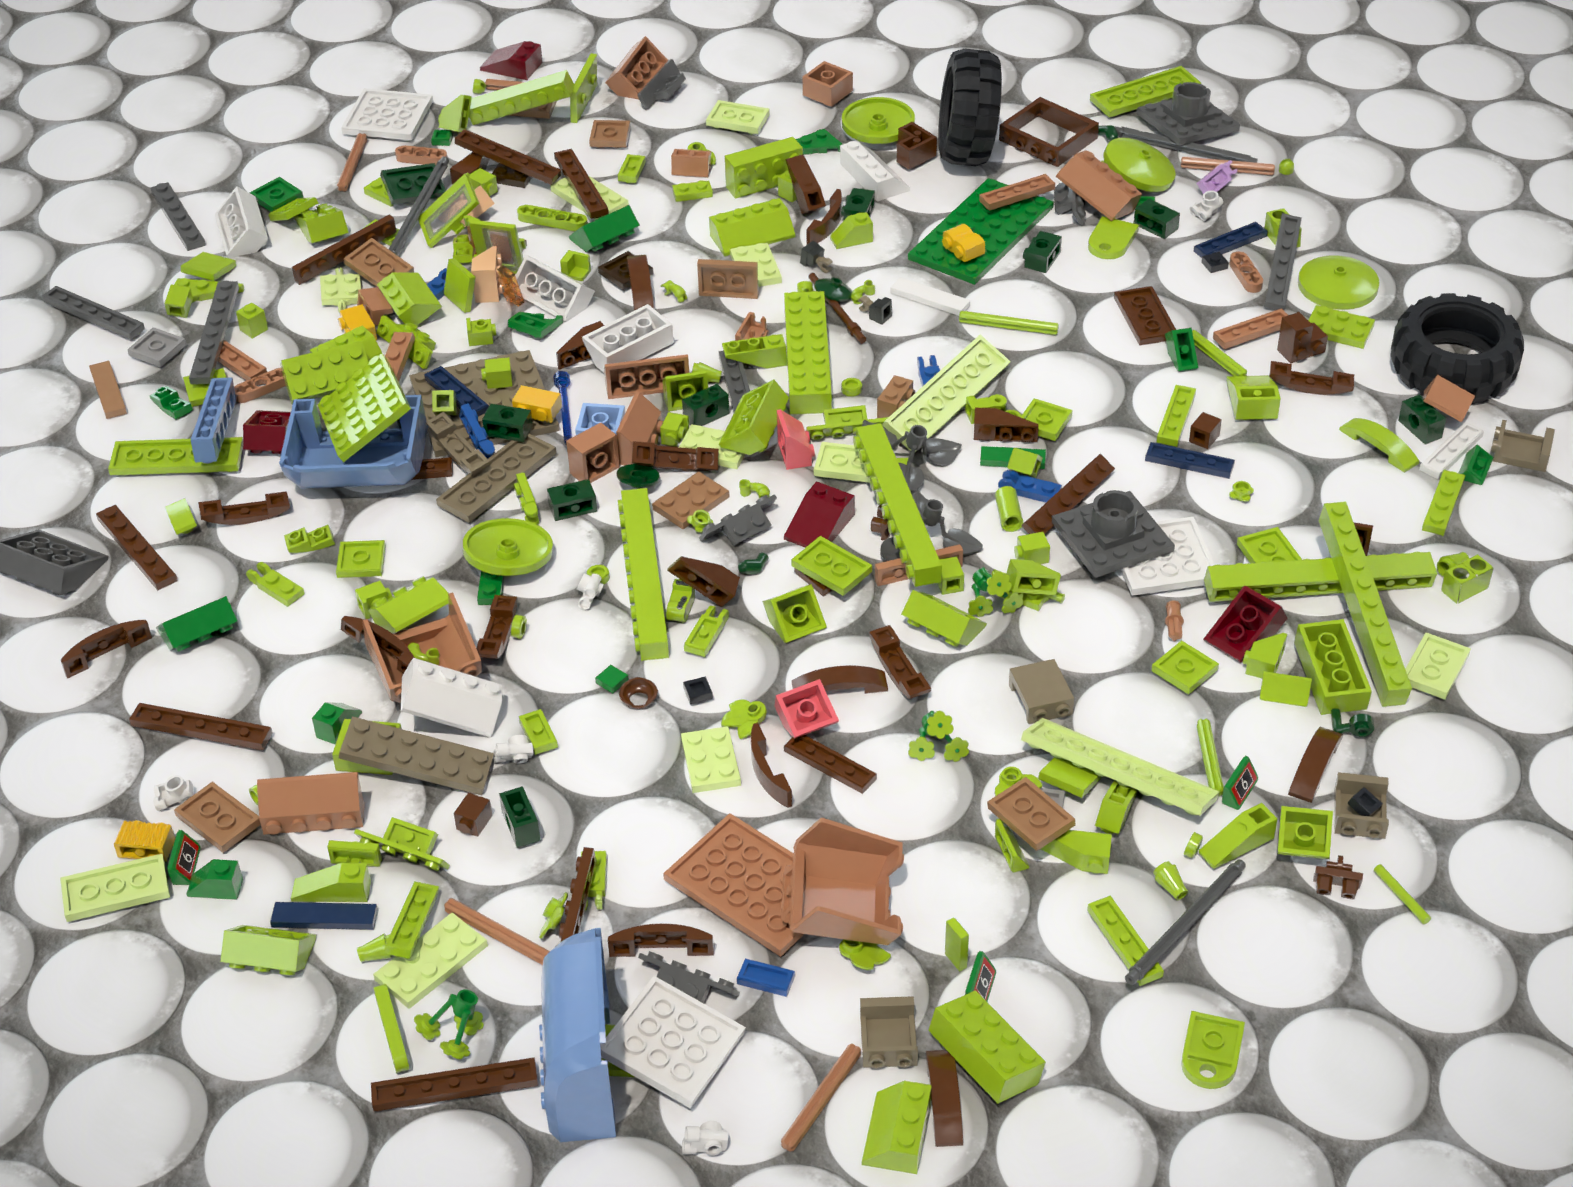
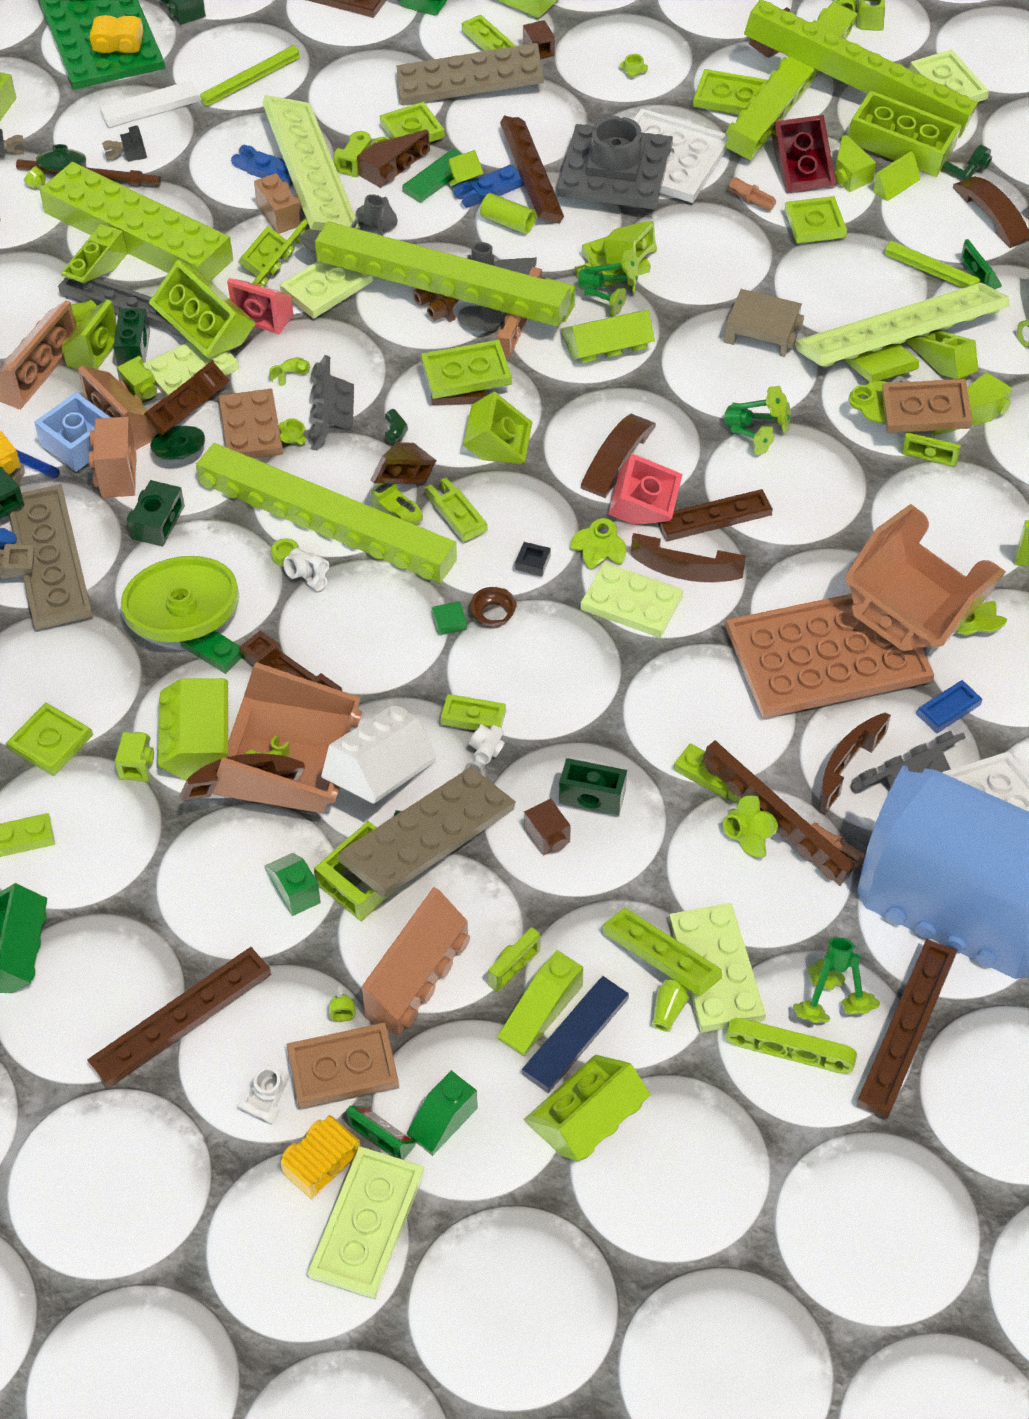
camera: 55 degrees left, 10 degrees up
lime bracket [354,817,450,871] -> none
nougat axle [444,898,550,965] -> none
lime tile [511,615,527,639] -> none
lime hinge [514,473,539,525] -> none
nougat hinge [735,312,769,341] -> none
dark red slope [784,481,855,548] -> none
lime tile [841,378,862,397] -> none
lime arm [851,280,875,304] -> none
reddish brown slope [869,625,931,699] -> none
lime brick [1014,532,1050,564] -> none
dark blue tile [1145,442,1235,479] -> none
none -> dark tan plate [396,43,544,105]

